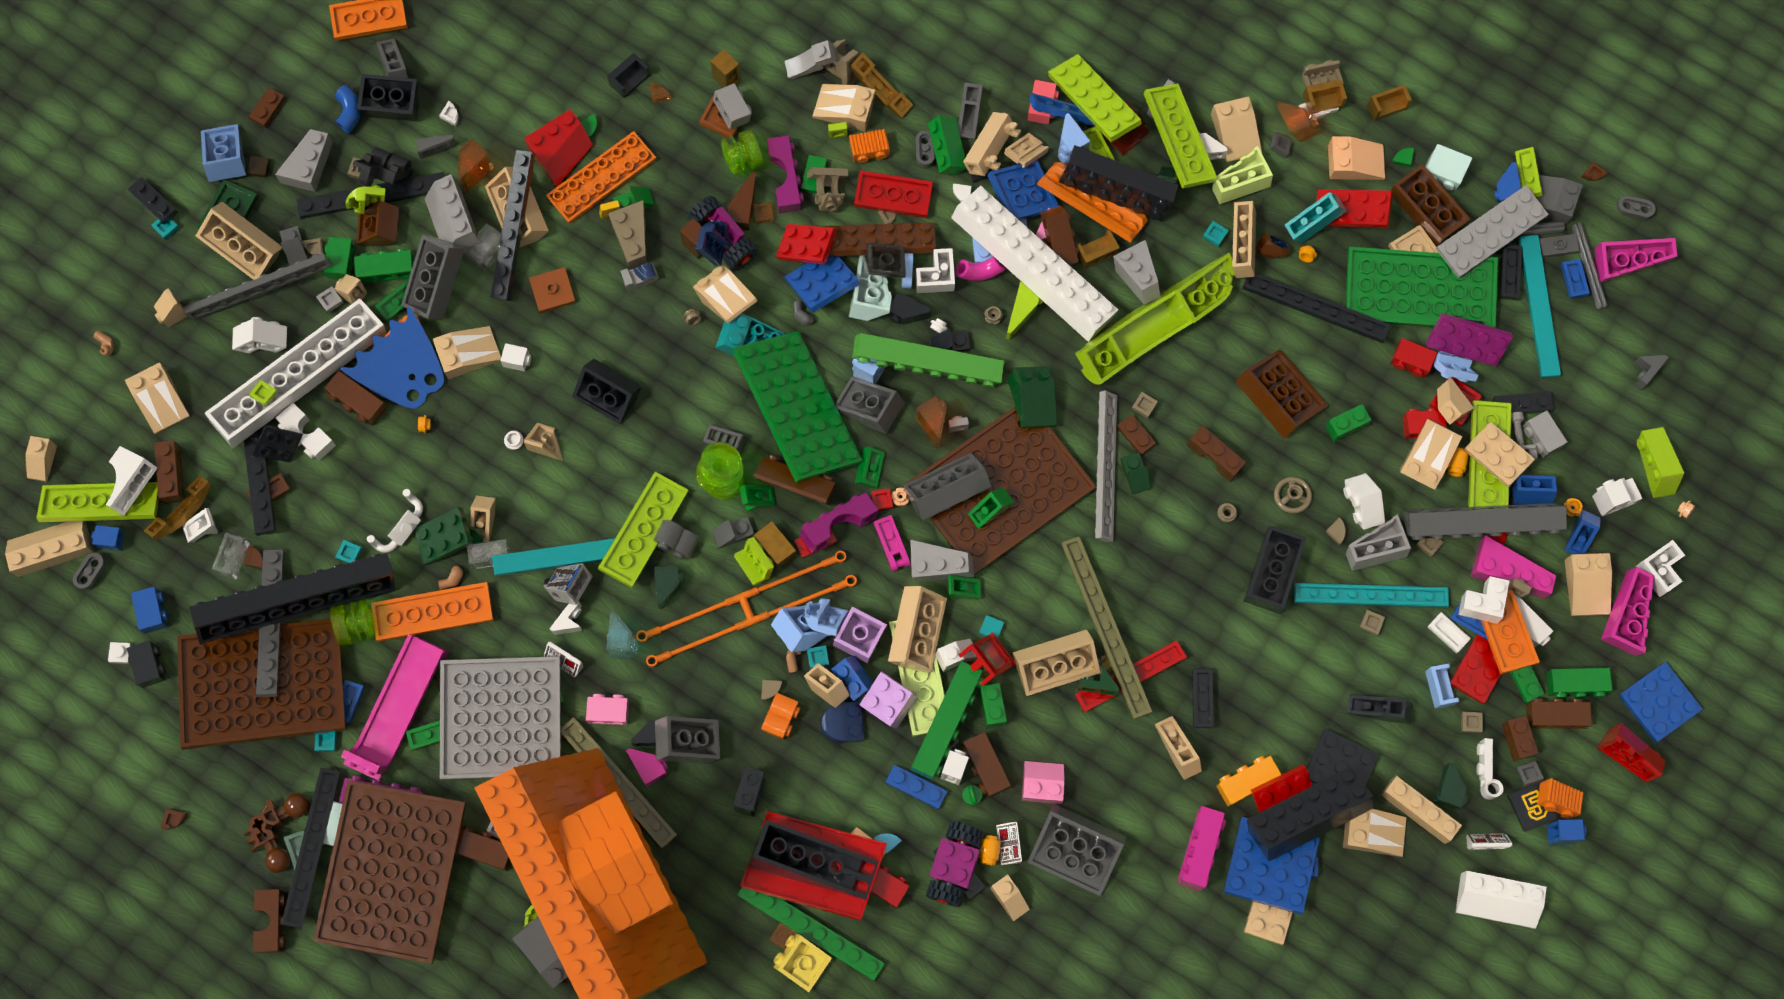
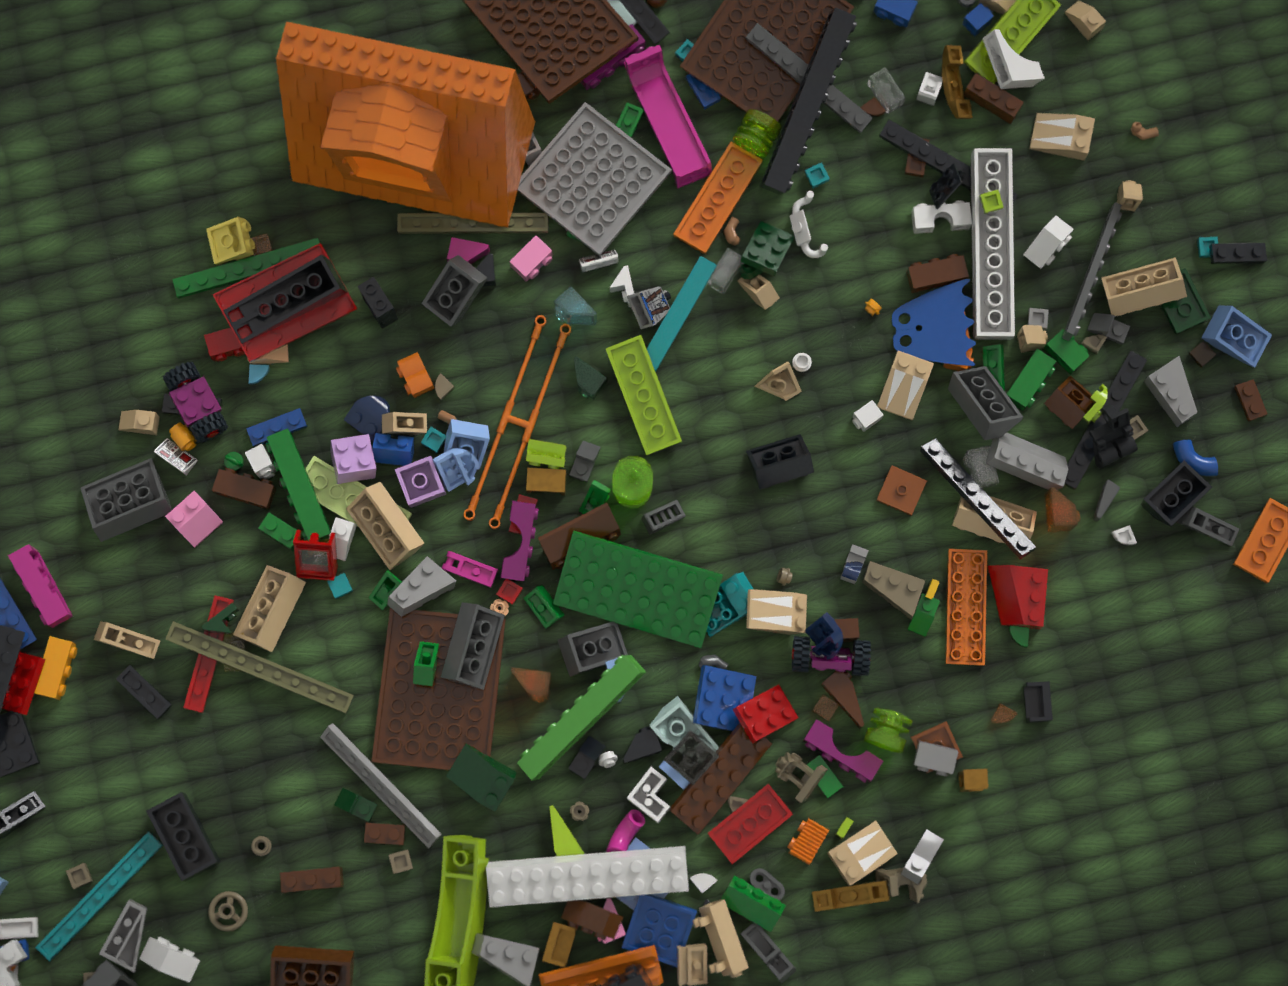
camera: 135 degrees right, 5 degrees up
dark grey brick [653,520,699,560] -> none
light grey plate [948,416,969,433] -> none
dark tan tile [1326,518,1346,545] -> none

